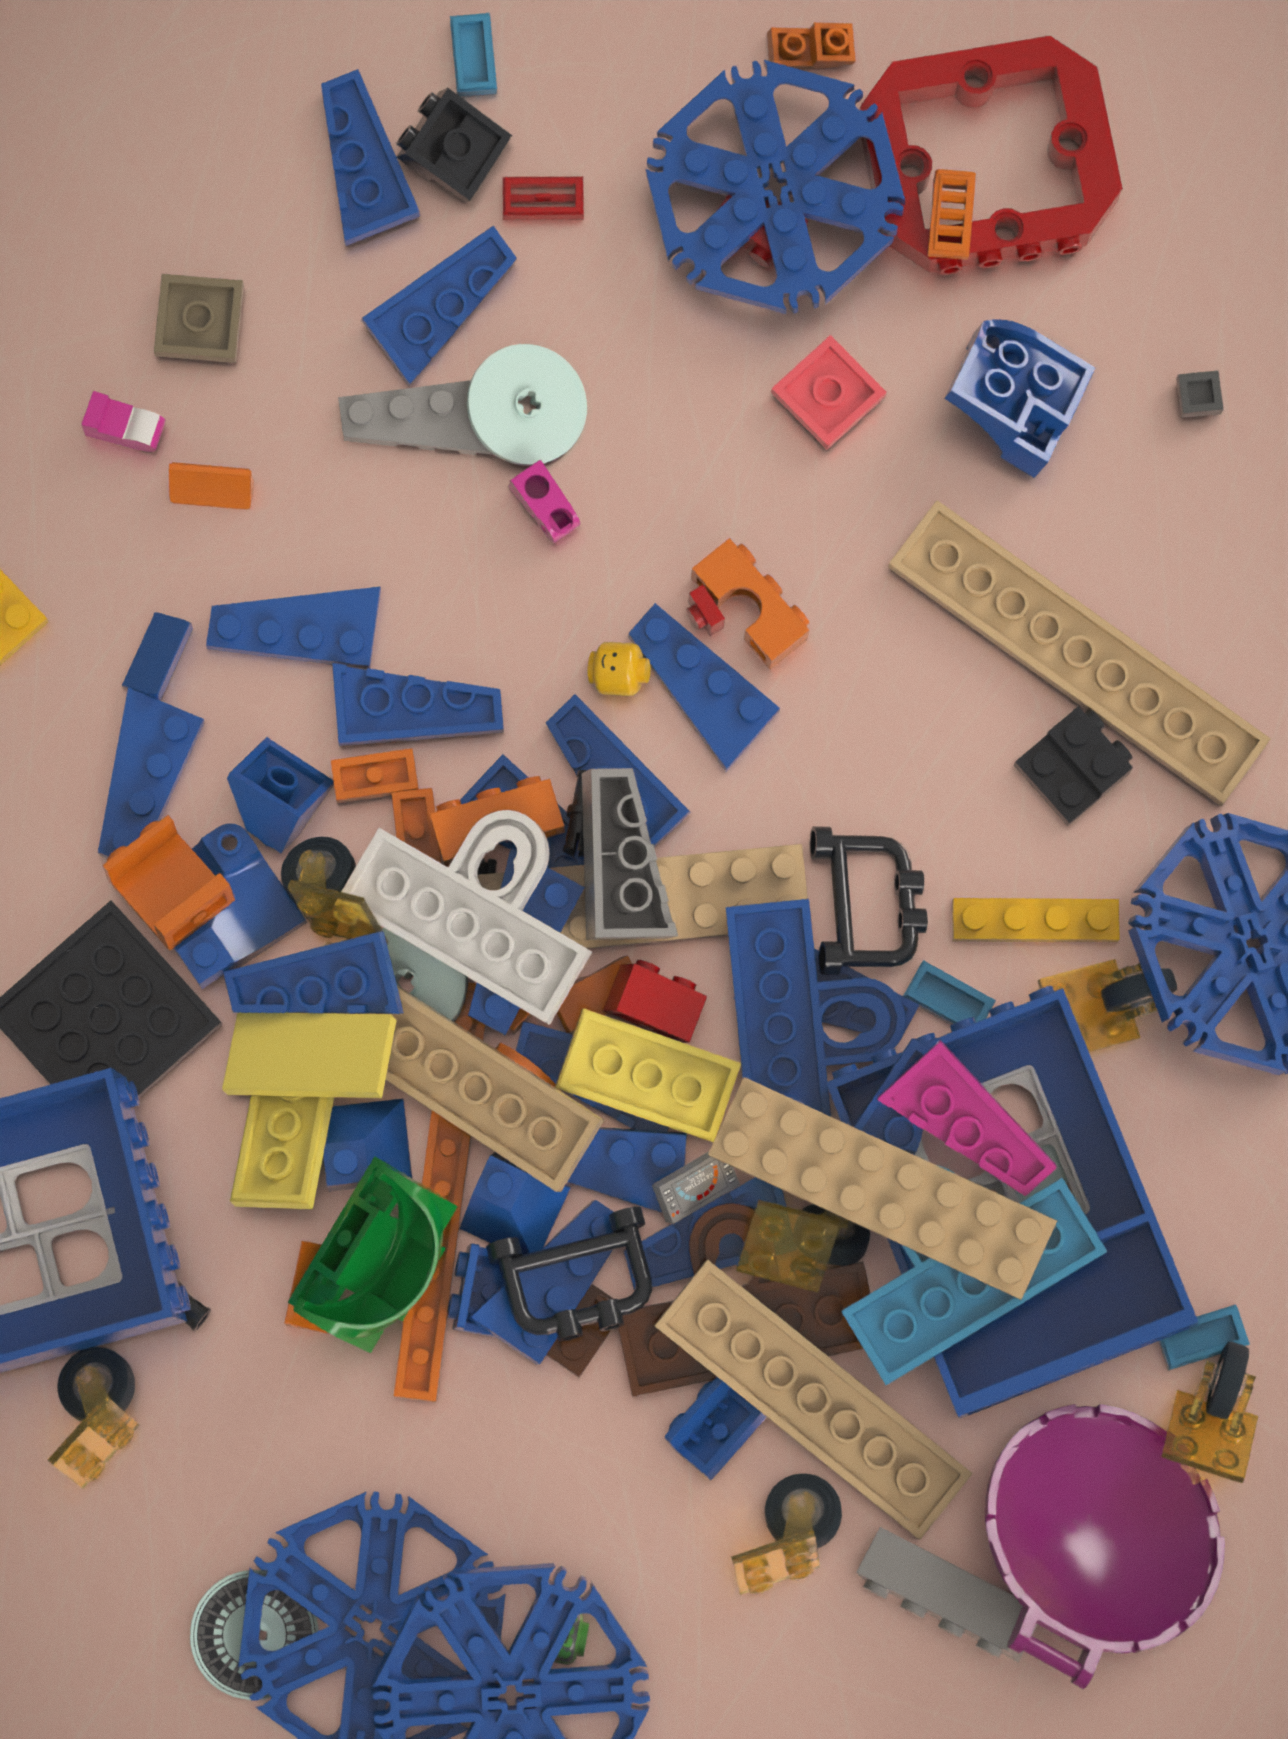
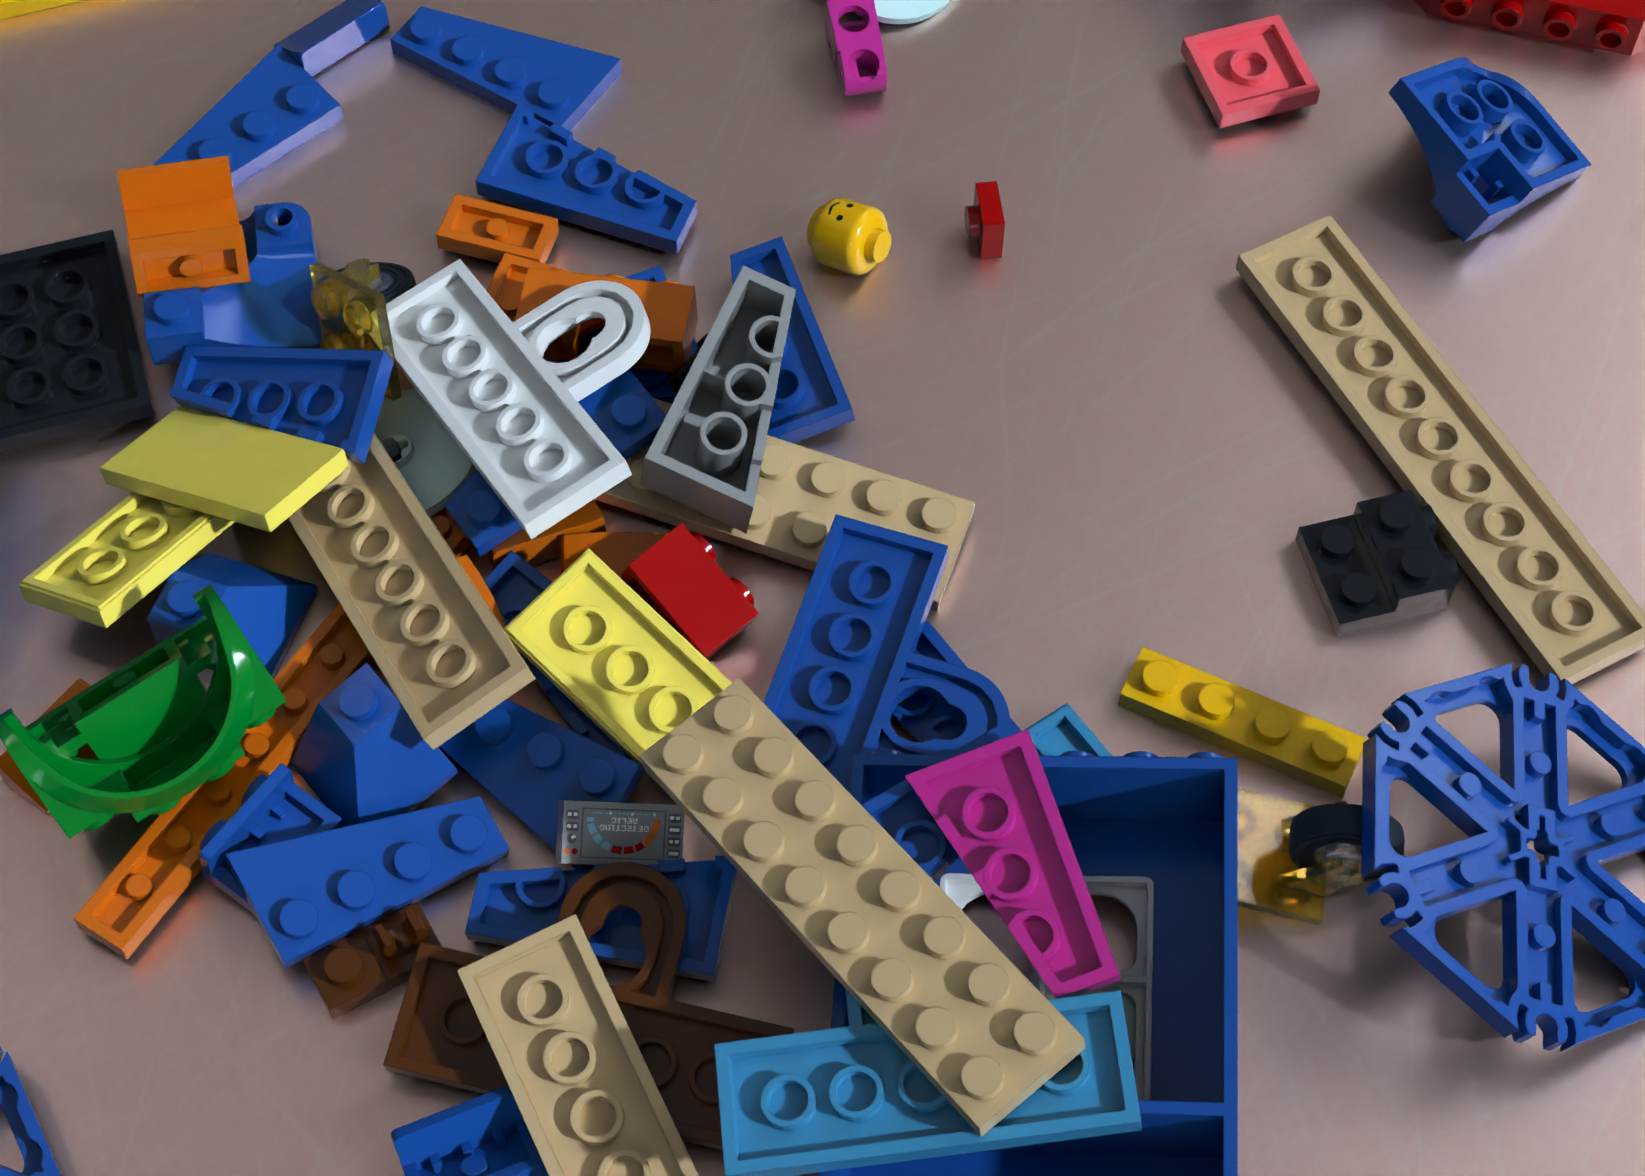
camera: 30 degrees right, 20 degrees down
blue slope [227,737,334,853] -> none
black bar [486,1206,652,1342] -> none
blue wing [628,603,780,772] -> none
orange arch [691,538,810,670] -> none
clear yellow plate [736,1199,870,1293] -> none
black bar [810,826,928,975] -> none

